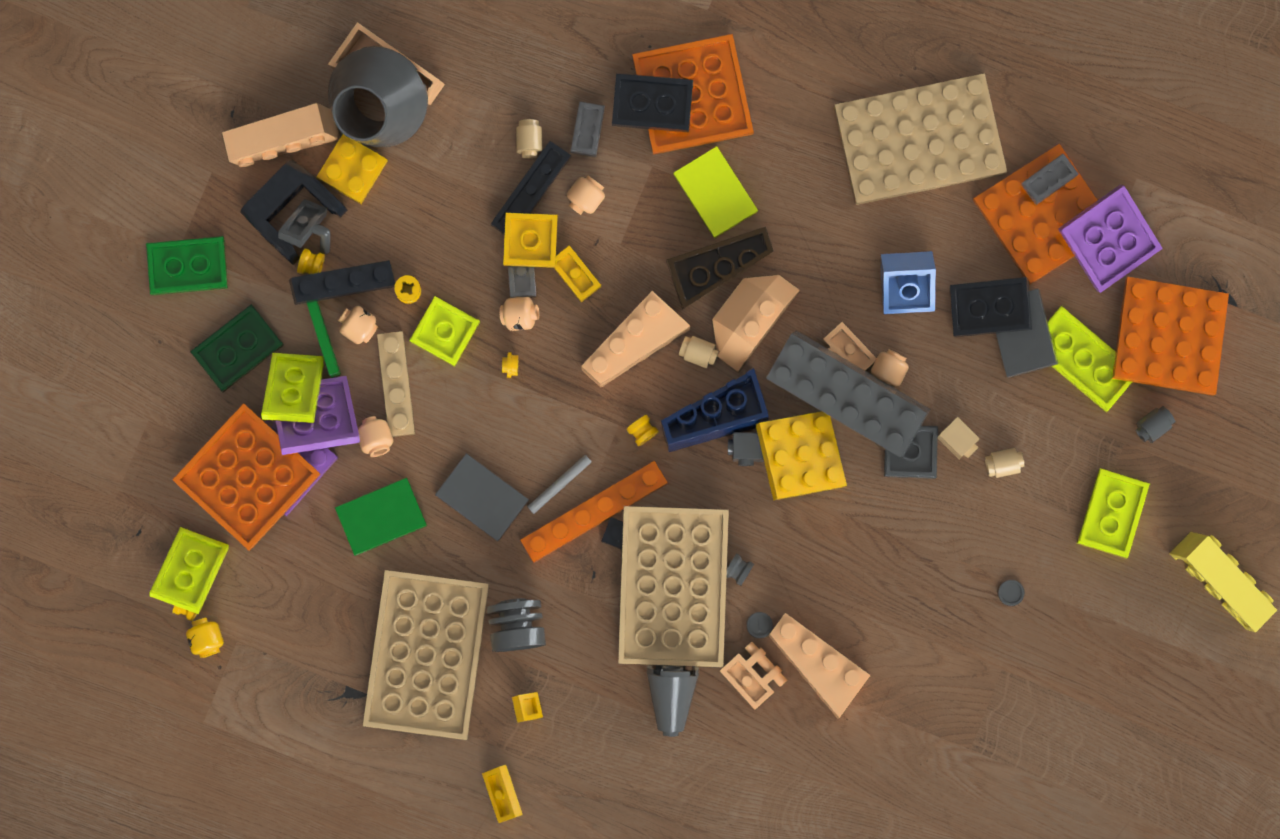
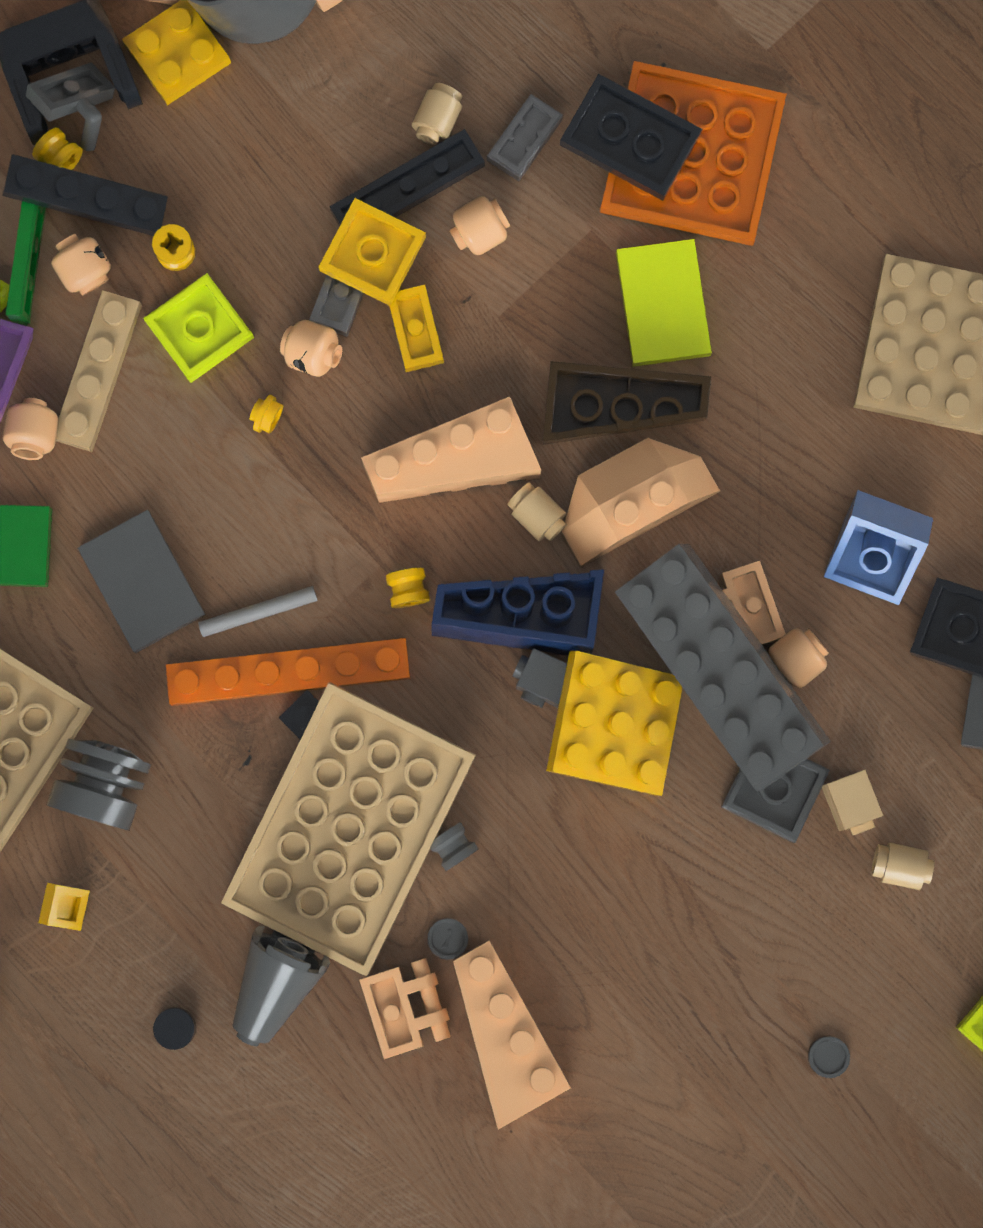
camera: 25 degrees right, 0 degrees up
none -> black tile [153,1007,196,1050]

